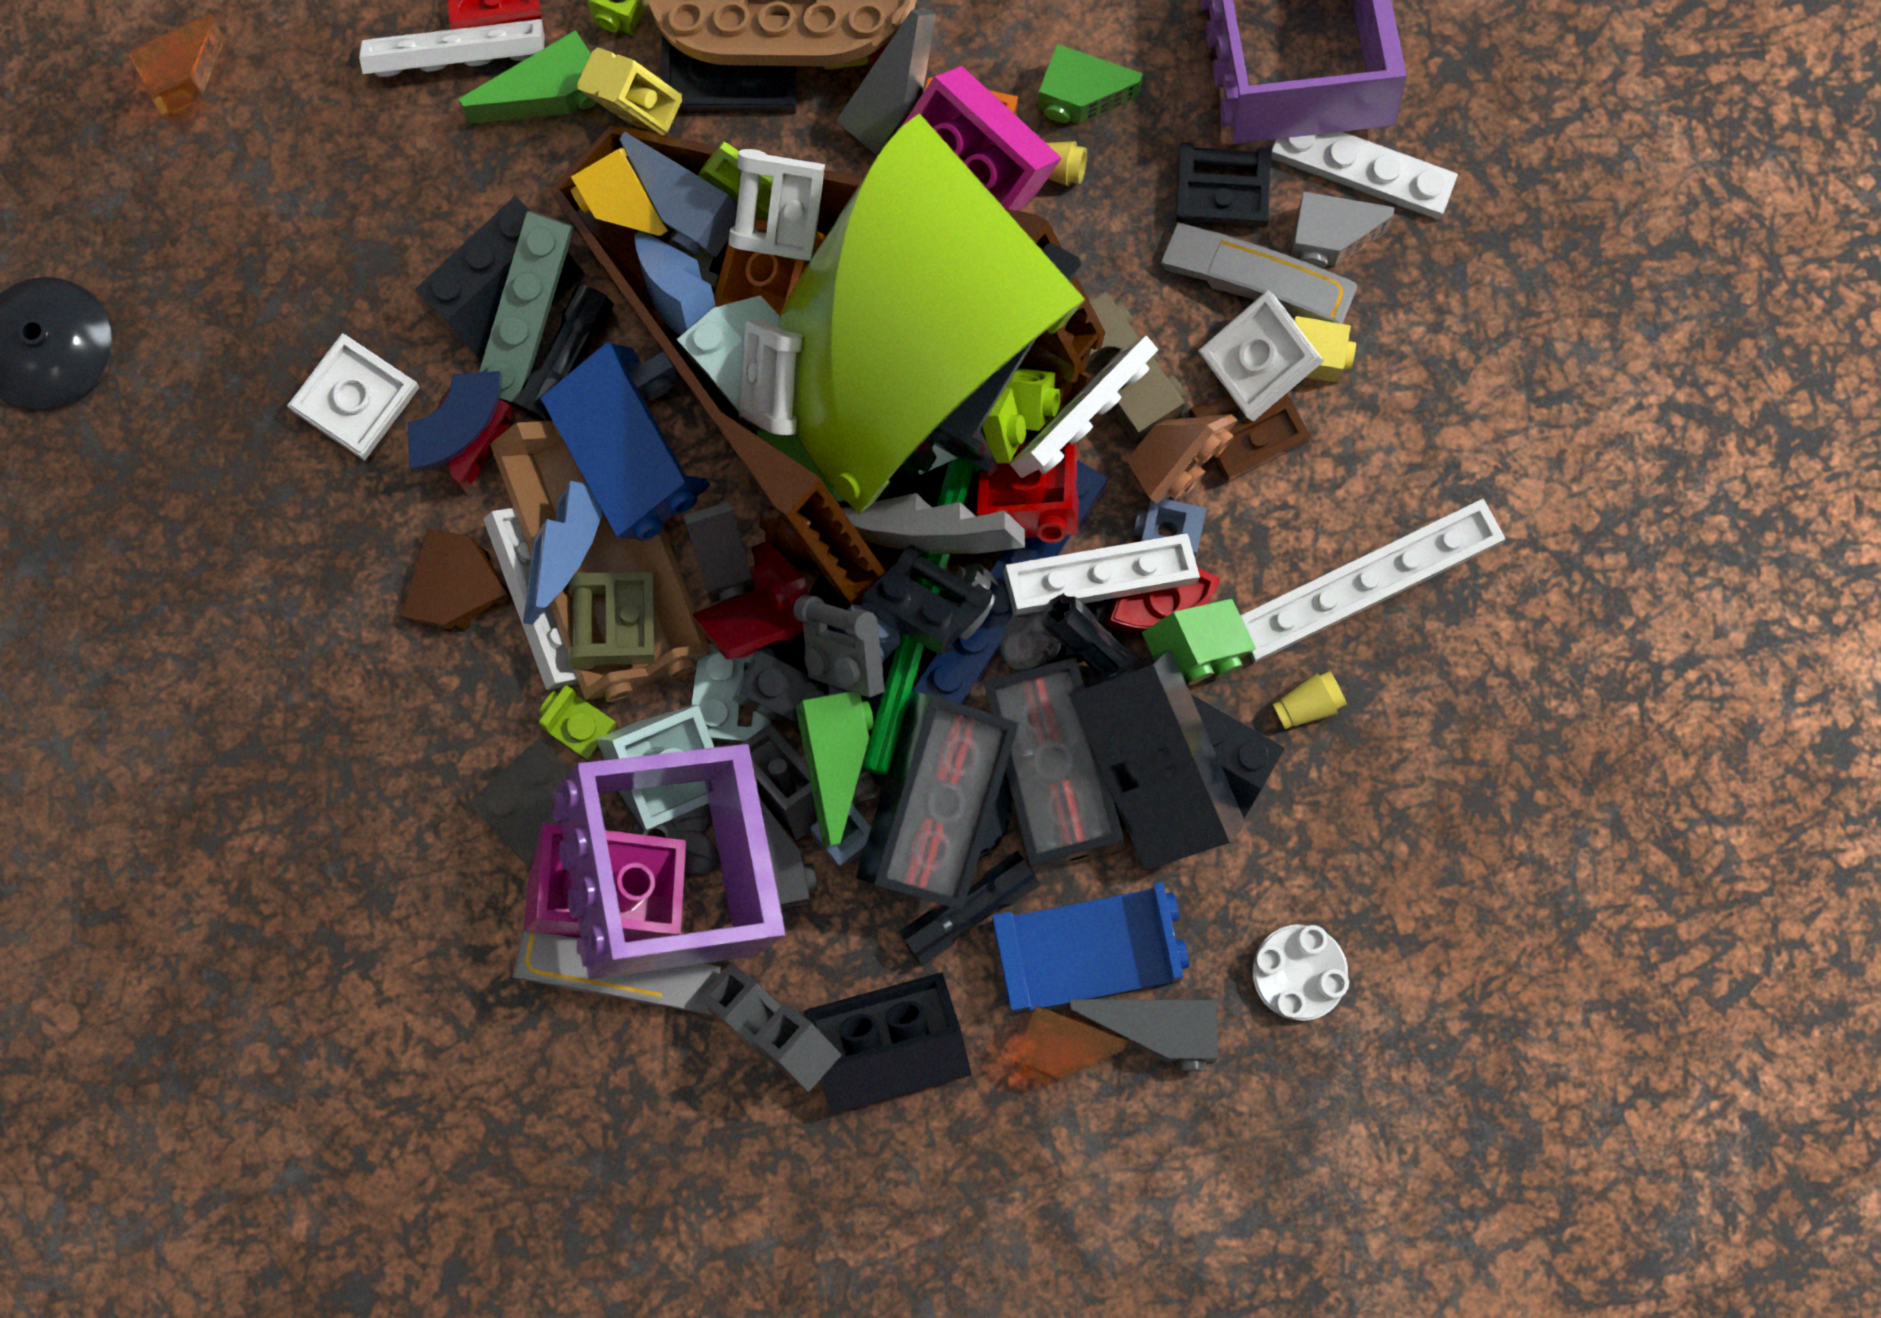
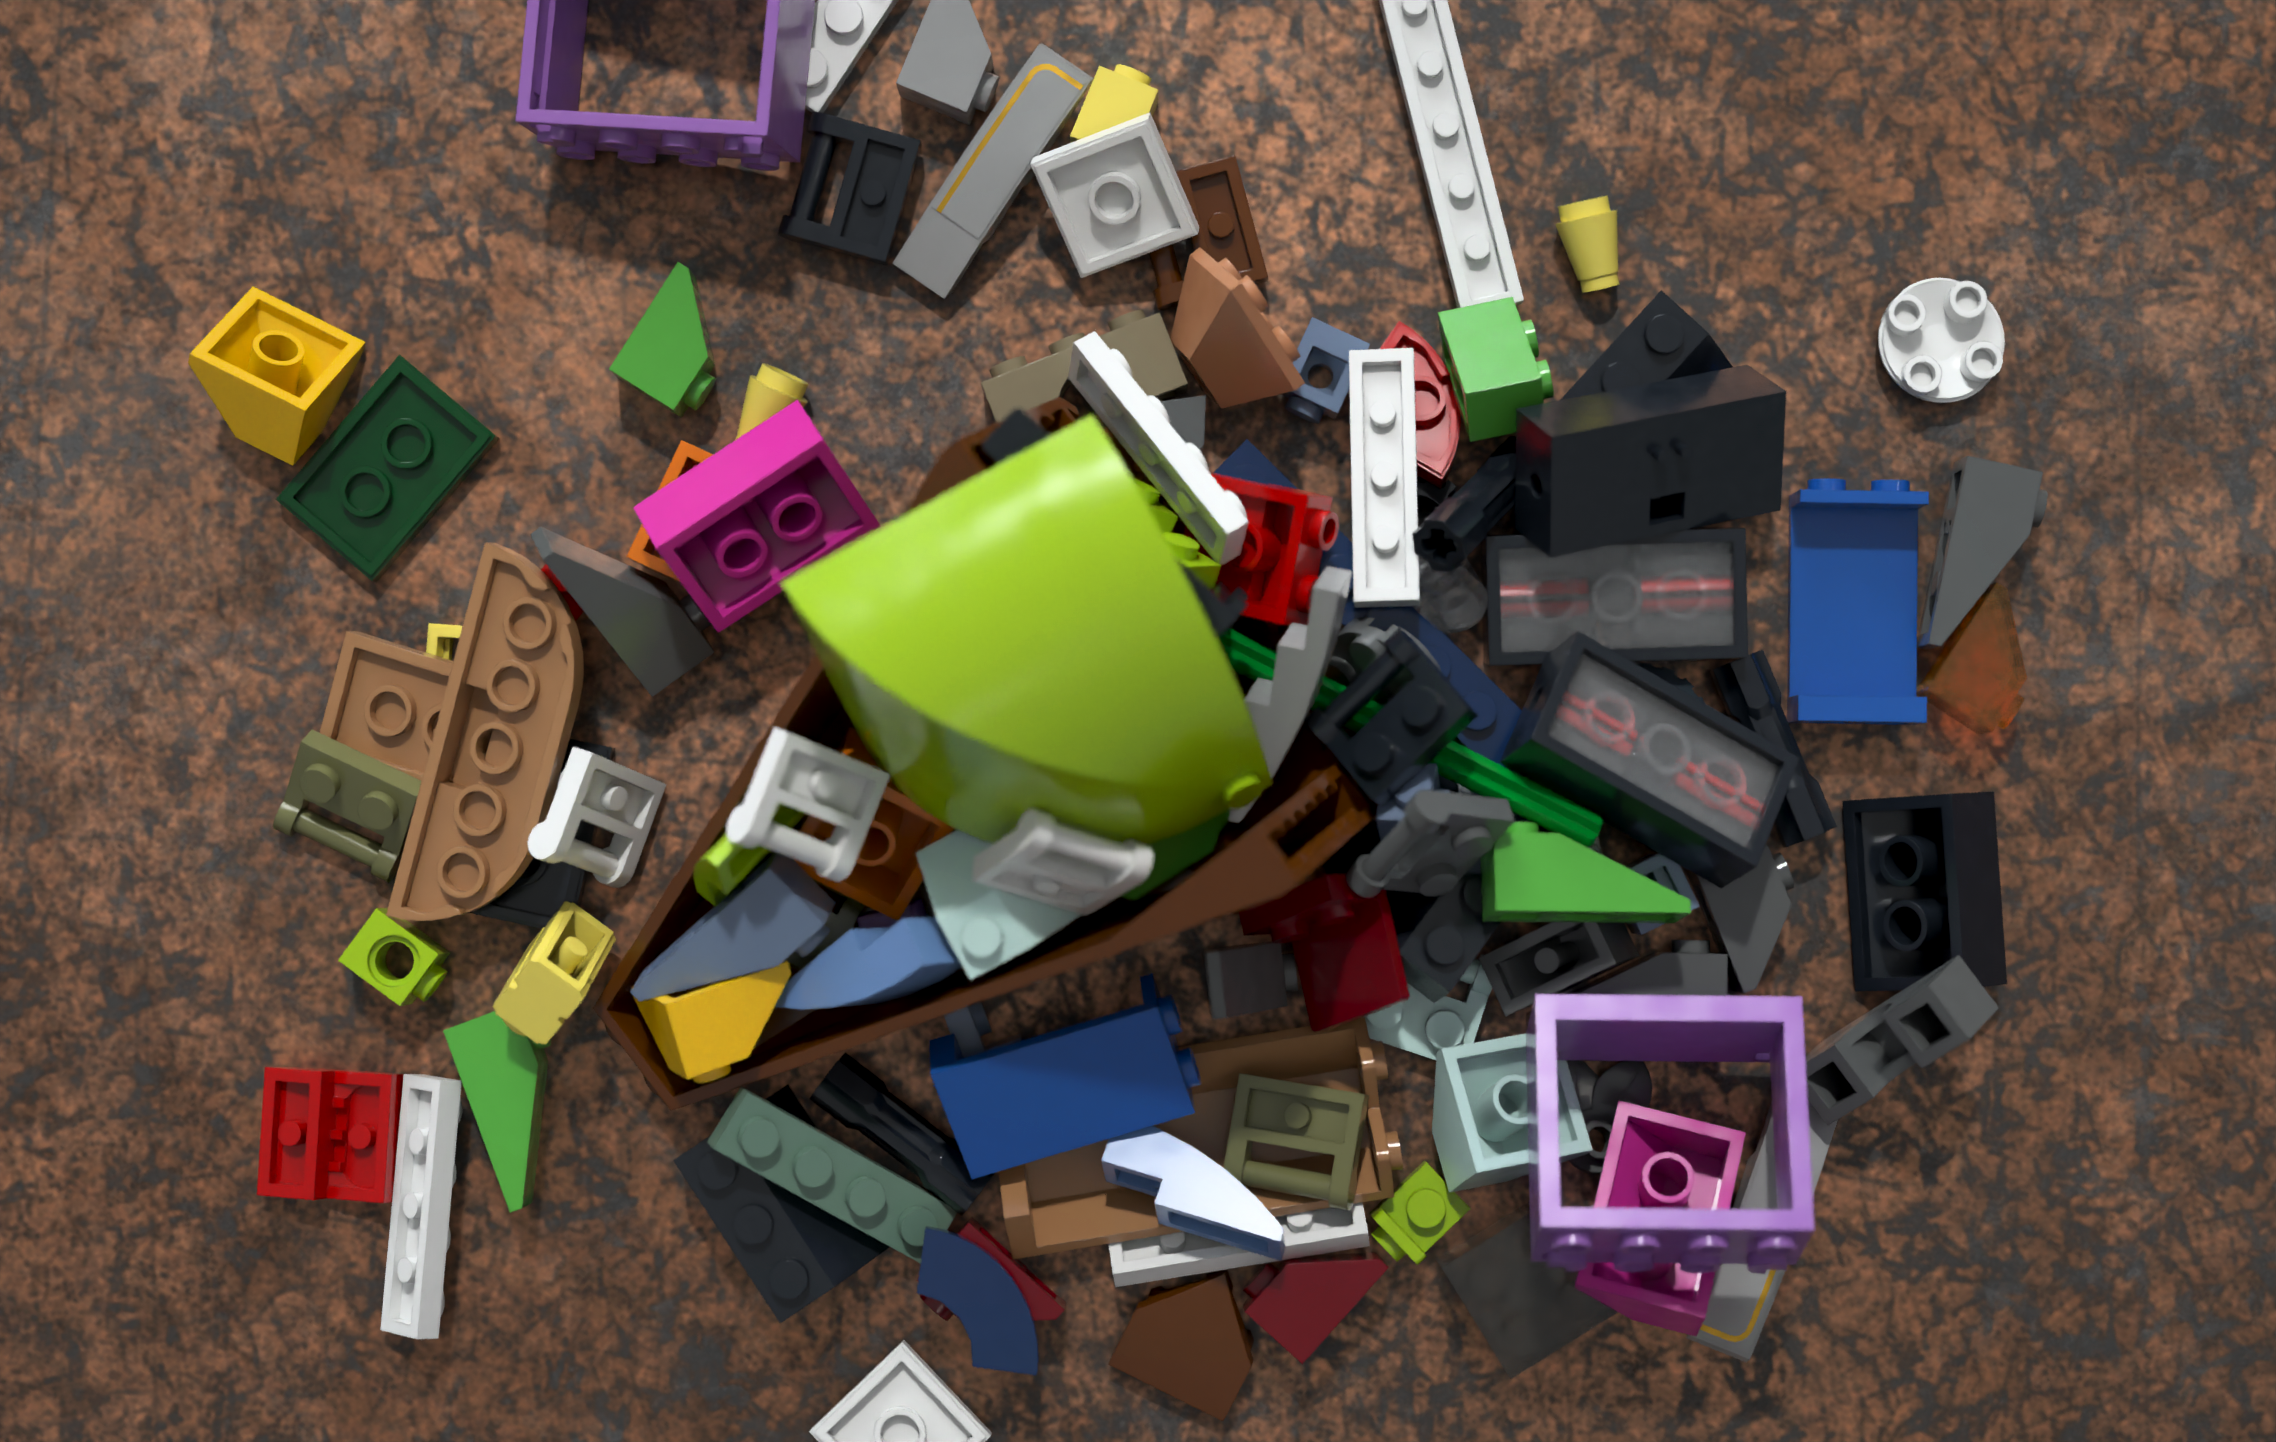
camera: 75 degrees left, 10 degrees up
none -> white plate [528,747,666,888]
none -> dark grey slope [1160,395,1206,453]
none -> dark red slope [1243,1252,1389,1364]
none -> dark grey slope [1687,845,1794,993]

